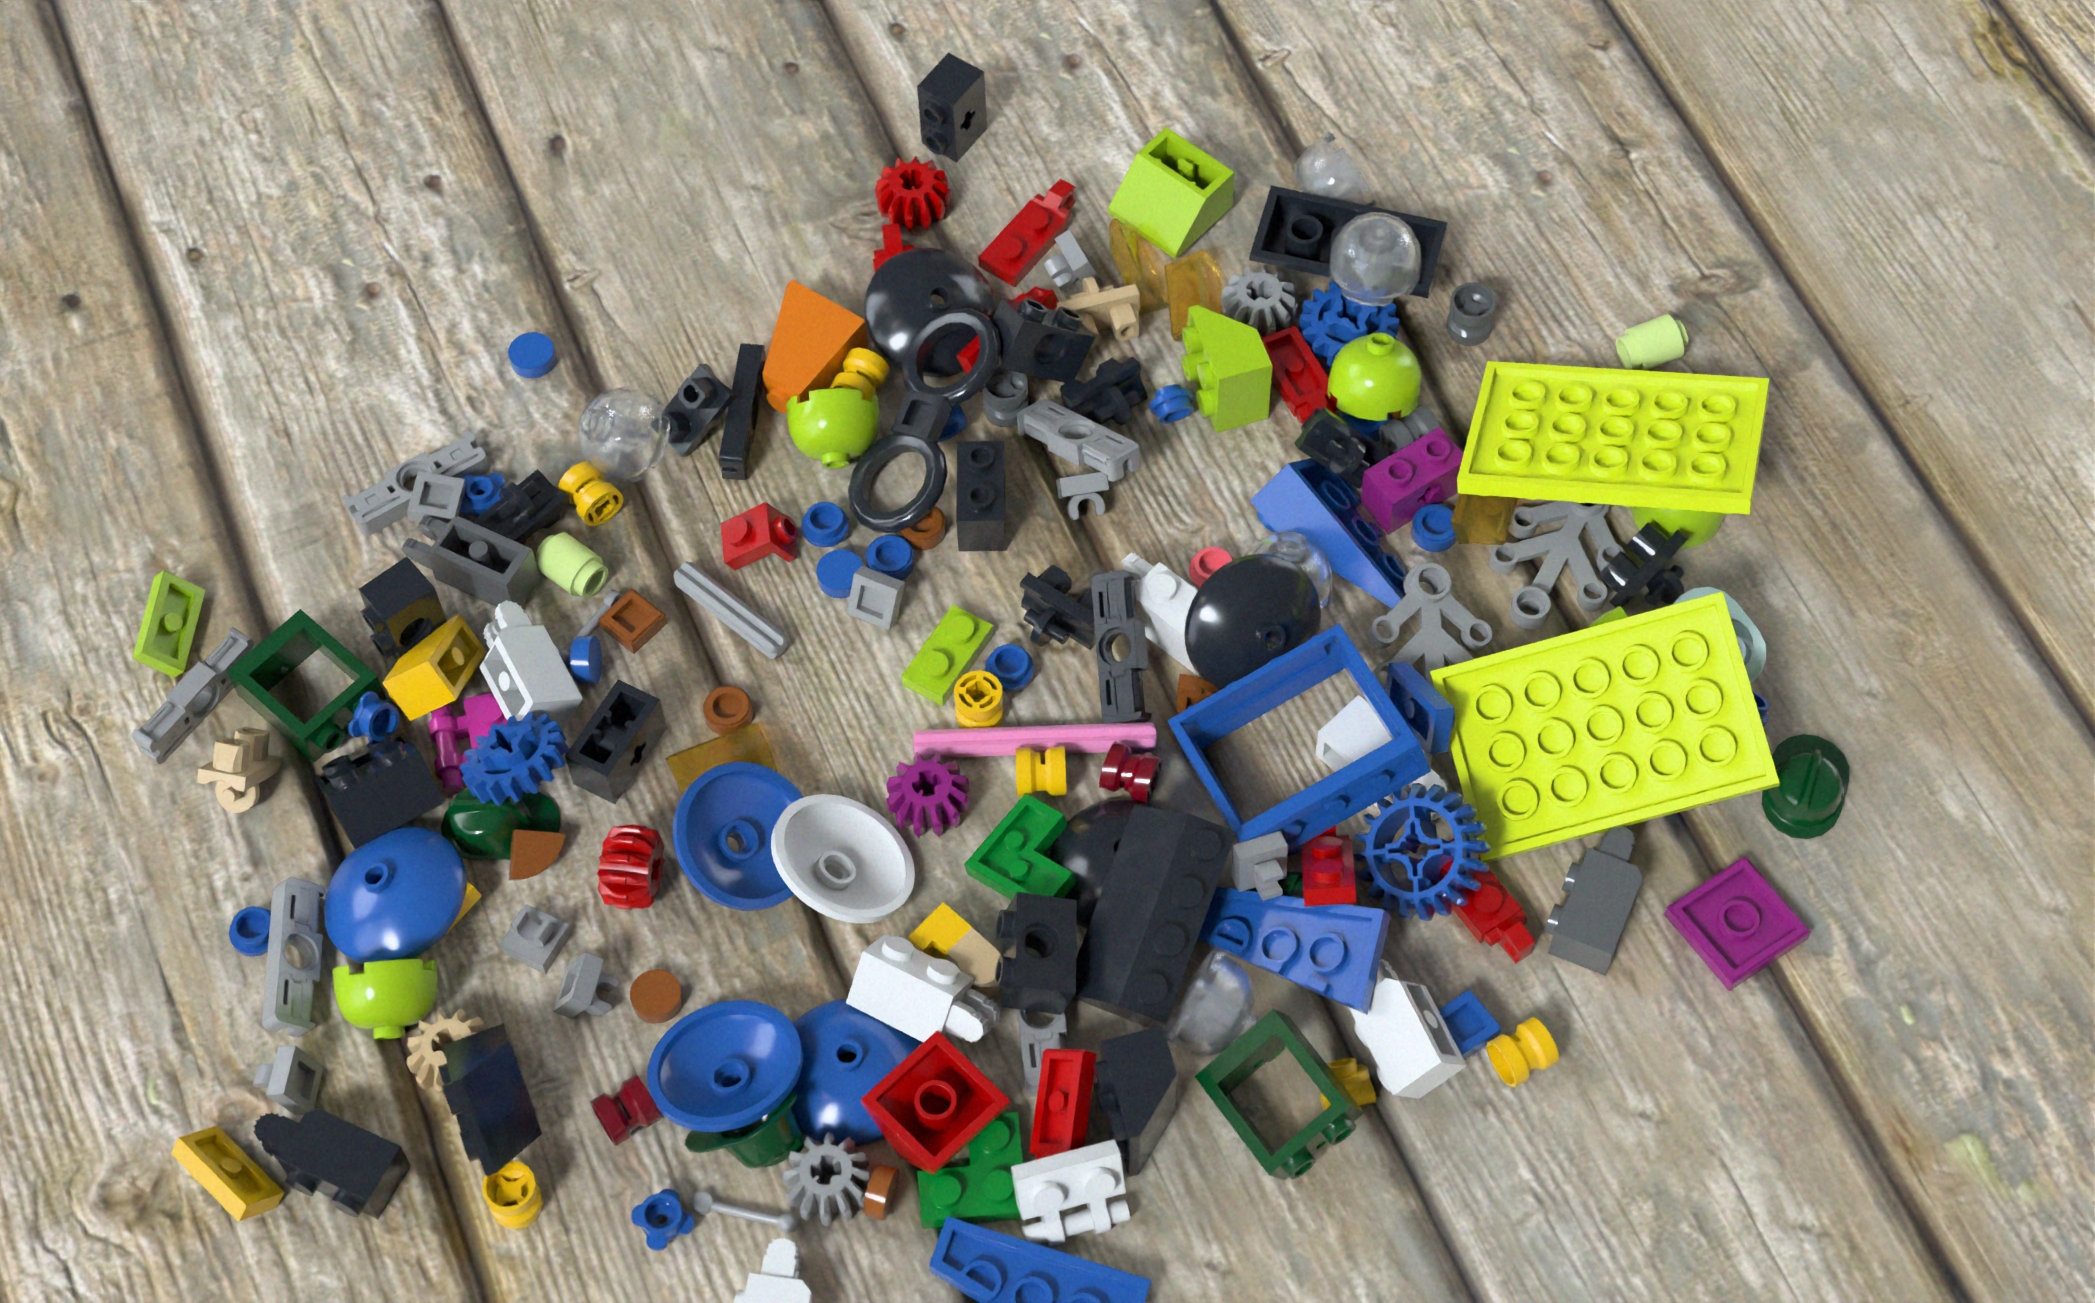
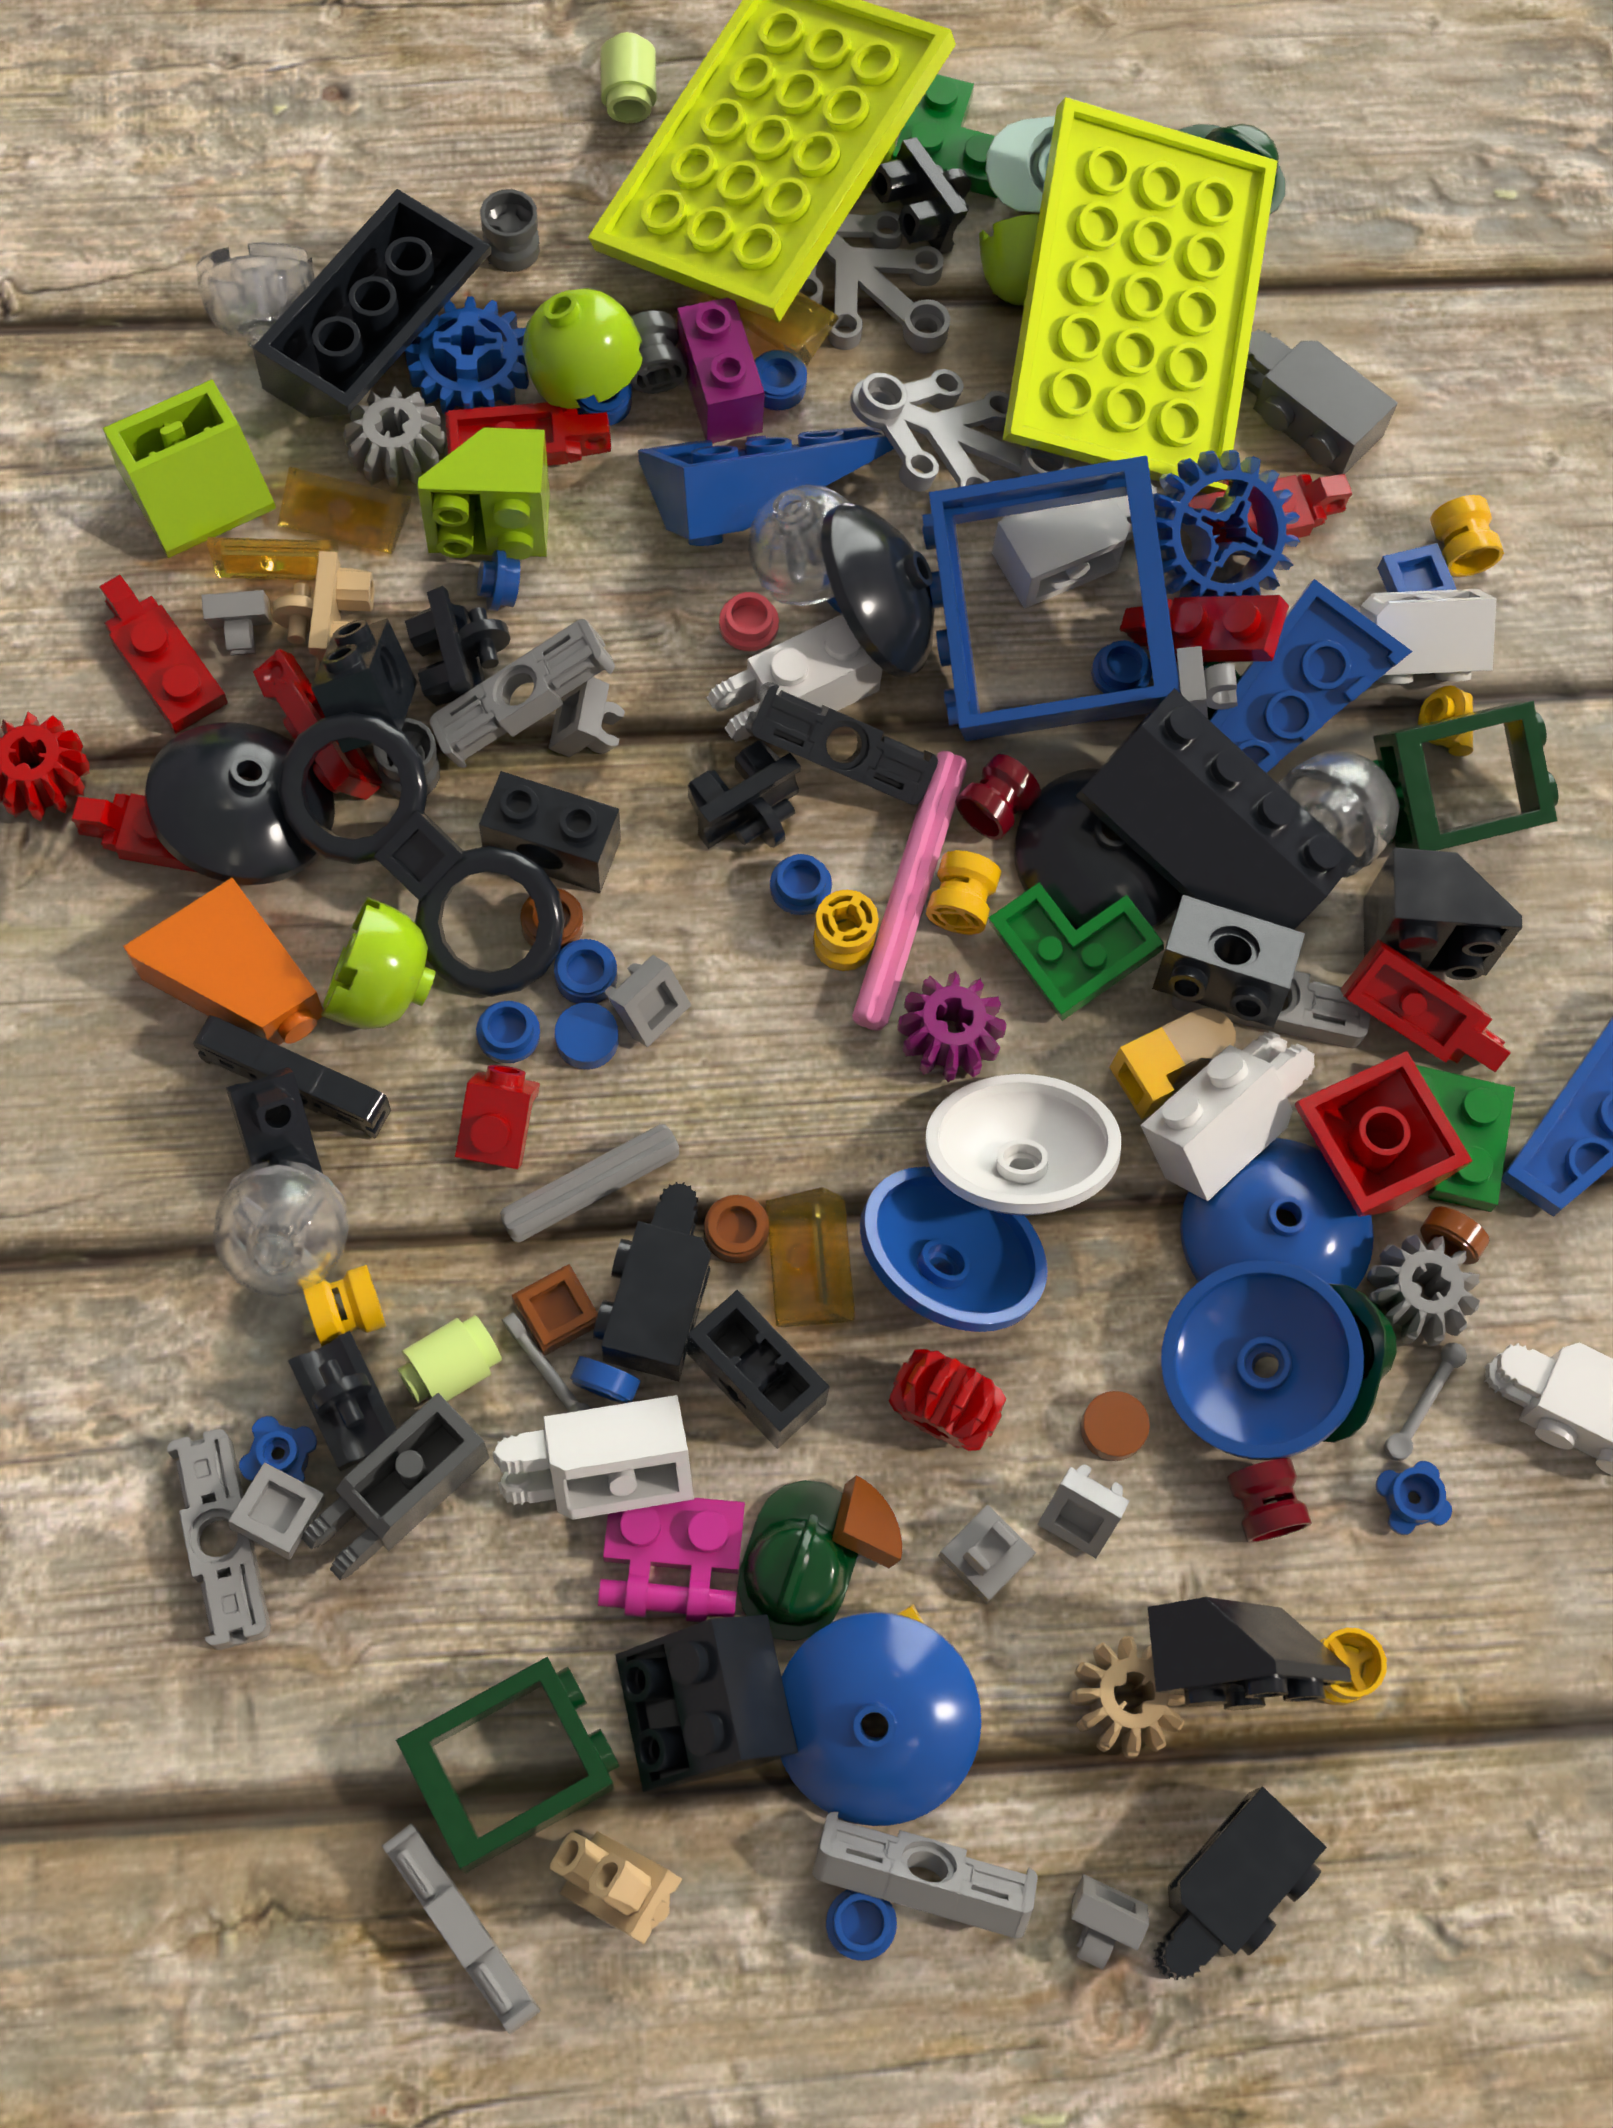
camera: 80 degrees left, 10 degrees up
lime plate [132,570,206,678] -> none
yellow plate [171,1125,284,1221] -> none
lime cylinder [333,959,438,1040] -> none
blue plate [348,691,400,742] -> none
black brick [359,556,447,661] -> none
yellow slope [383,614,487,721] -> none
blue gear [460,712,569,806] -> none
blue tile [508,332,556,378] -> none
yellow wheel [830,348,890,401] -> none
lime plate [901,604,994,706] -> none
white plate [1011,1139,1130,1247] -> none
dark orange tile [1177,673,1220,713] -> none
black hips [1294,407,1389,489] -> none
clear cylinder [1329,212,1421,306] -> none
blue plate [1385,661,1455,754] -> none
magenta tile [1664,856,1811,991] -> none
none -> black hinge [593,1182,711,1382]
none -> green plate [892,74,998,199]

